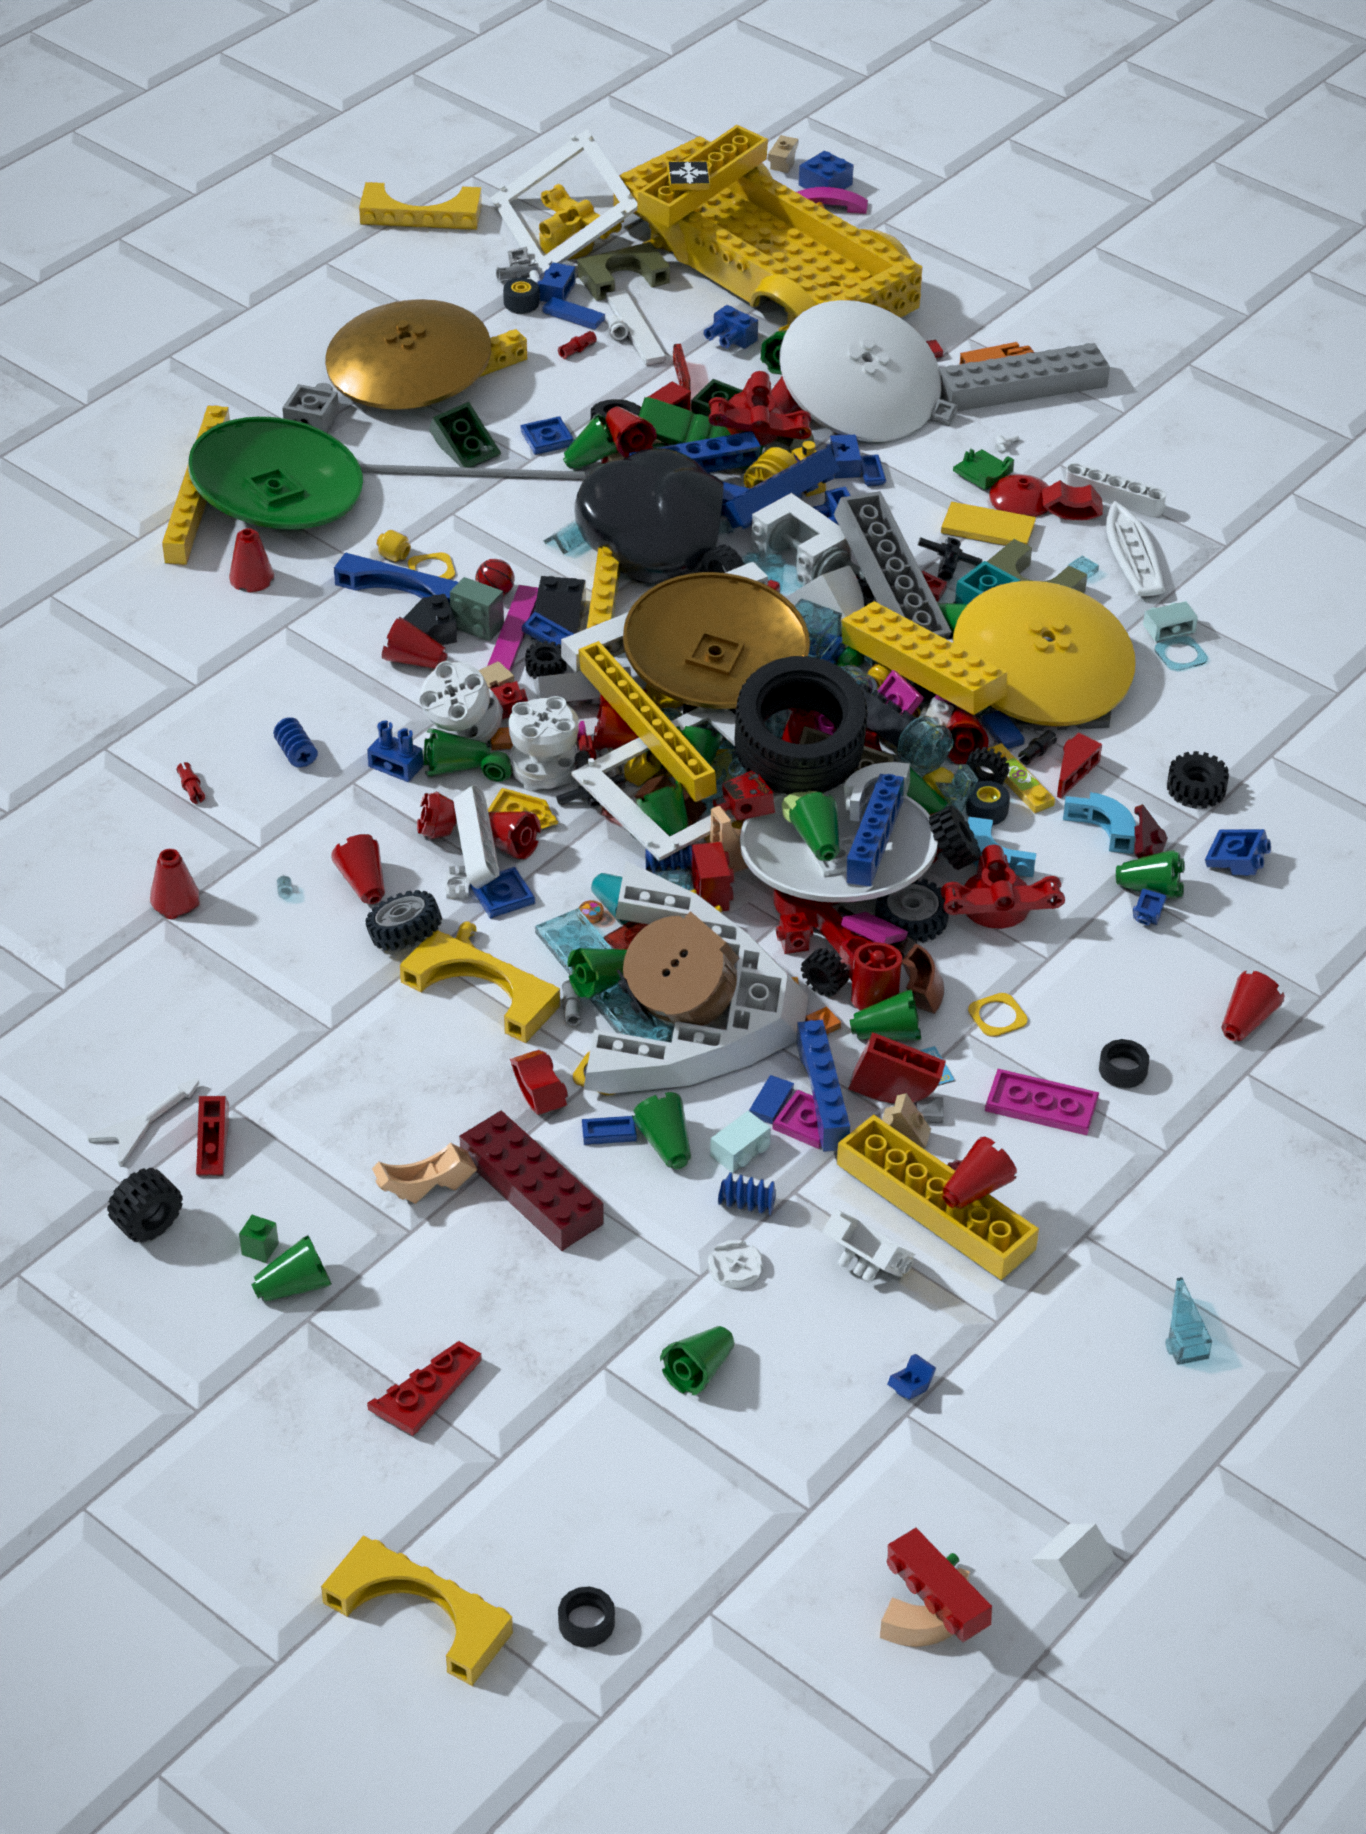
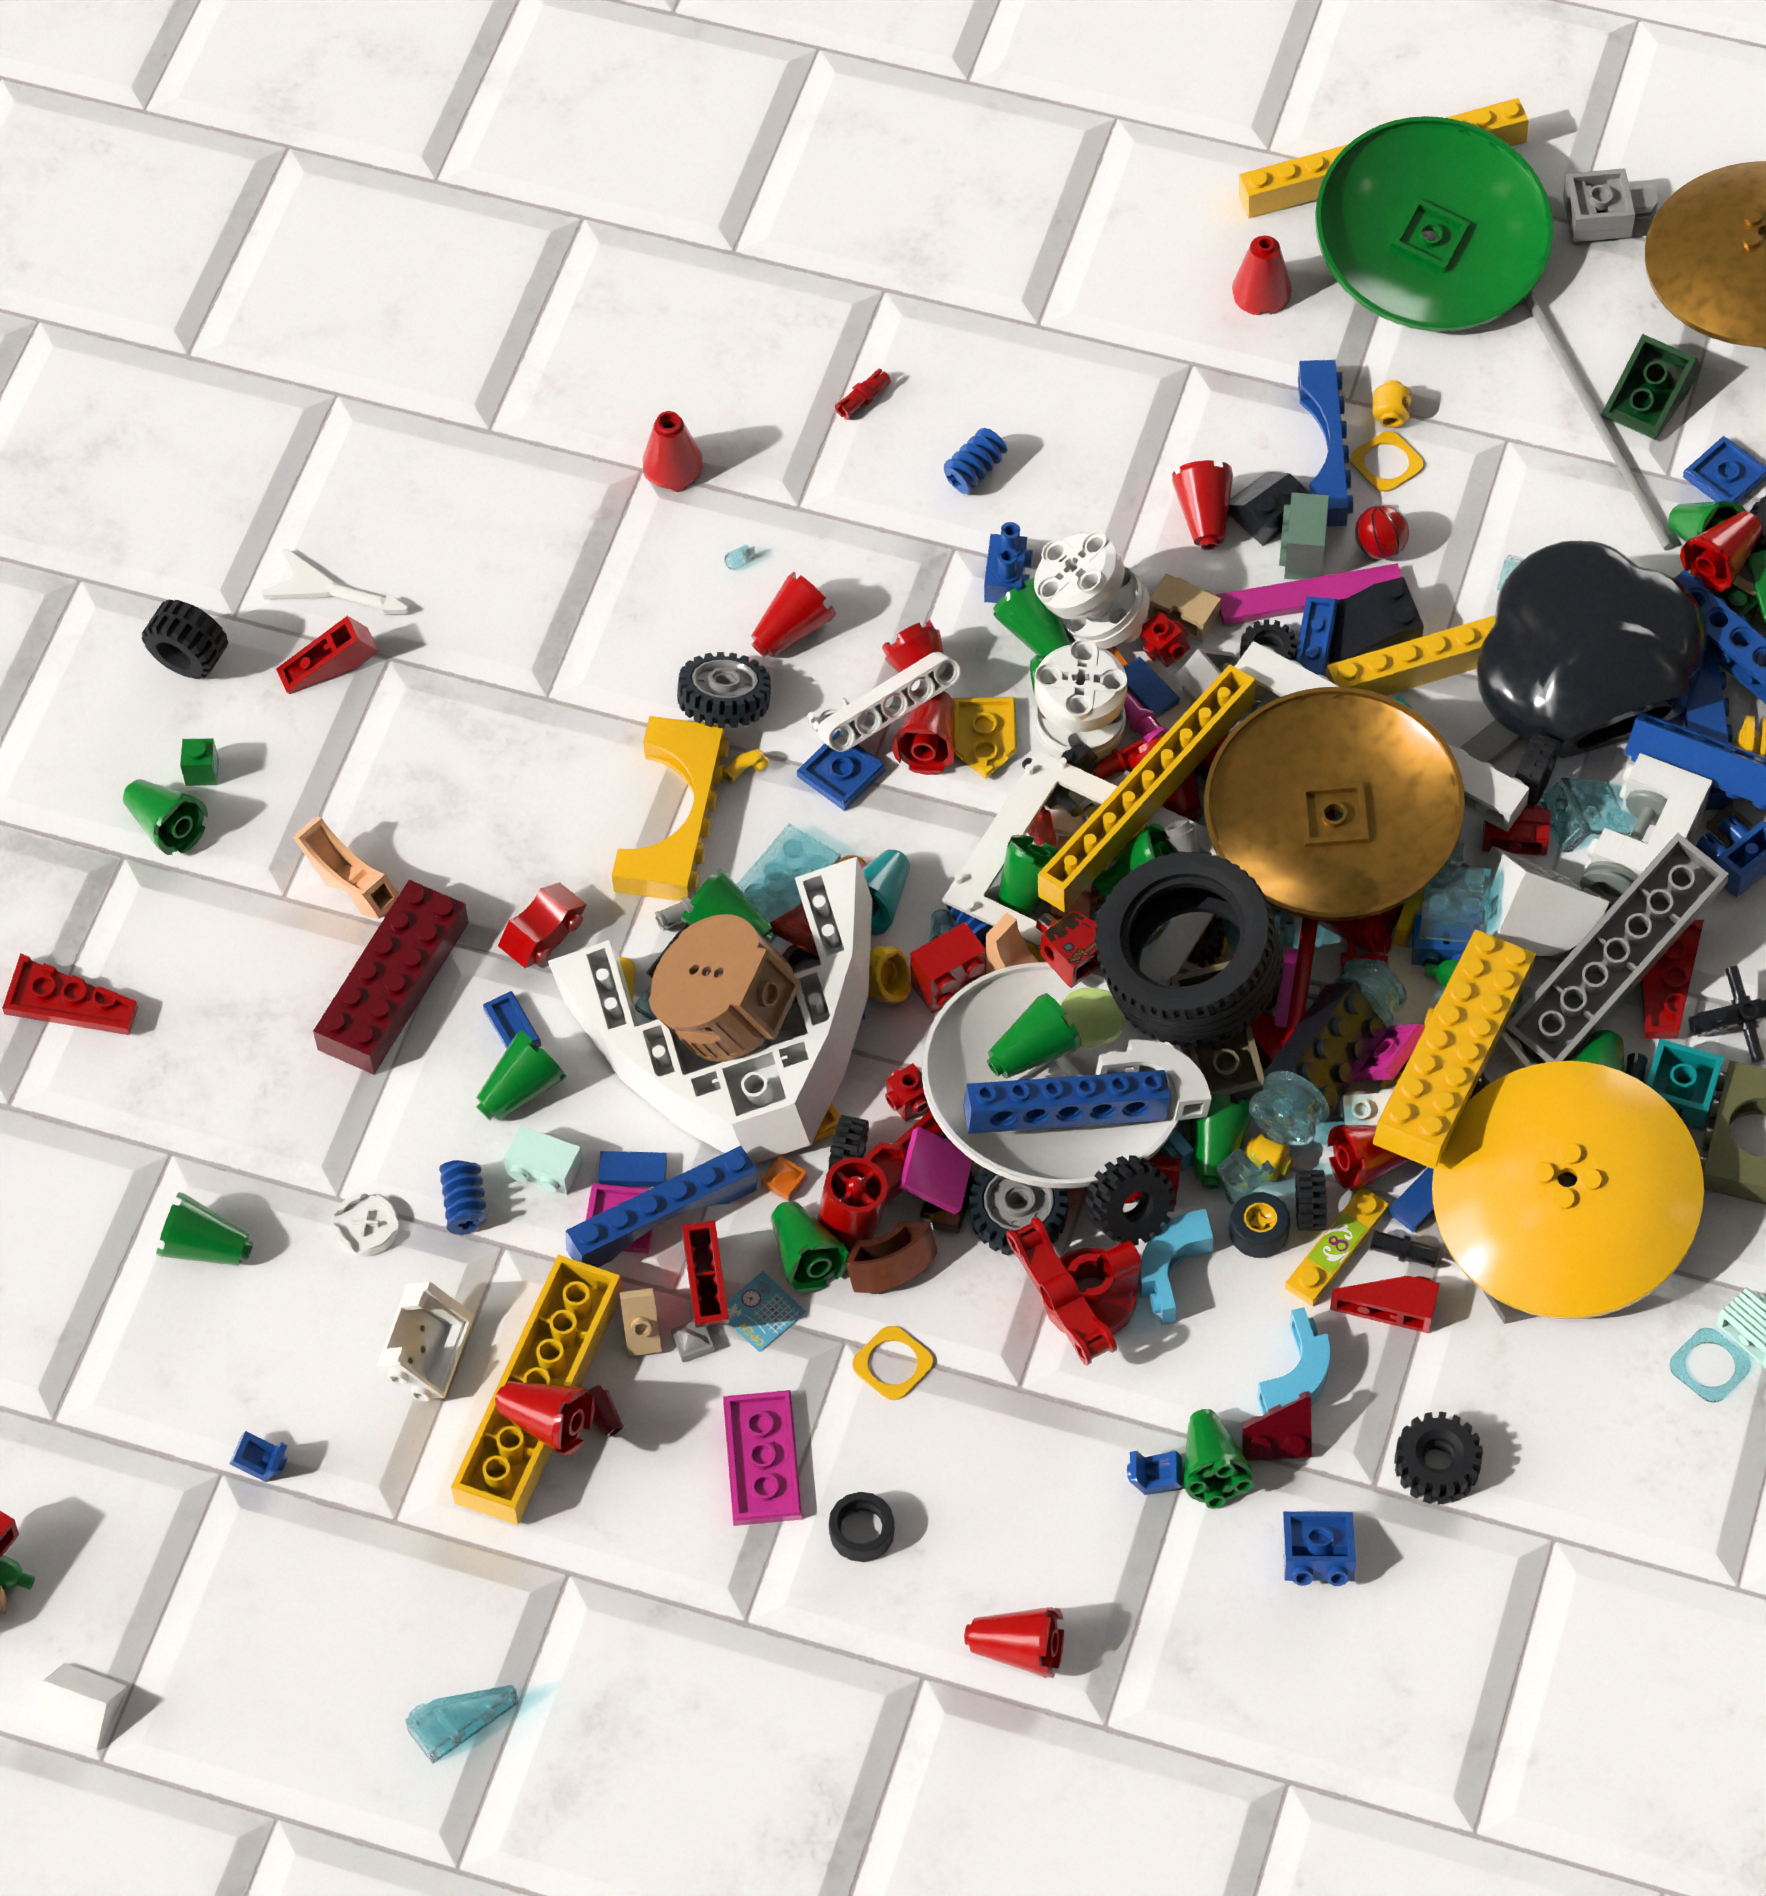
camera: 70 degrees right, 15 degrees up
none -> light grey cone [1165,819,1201,853]

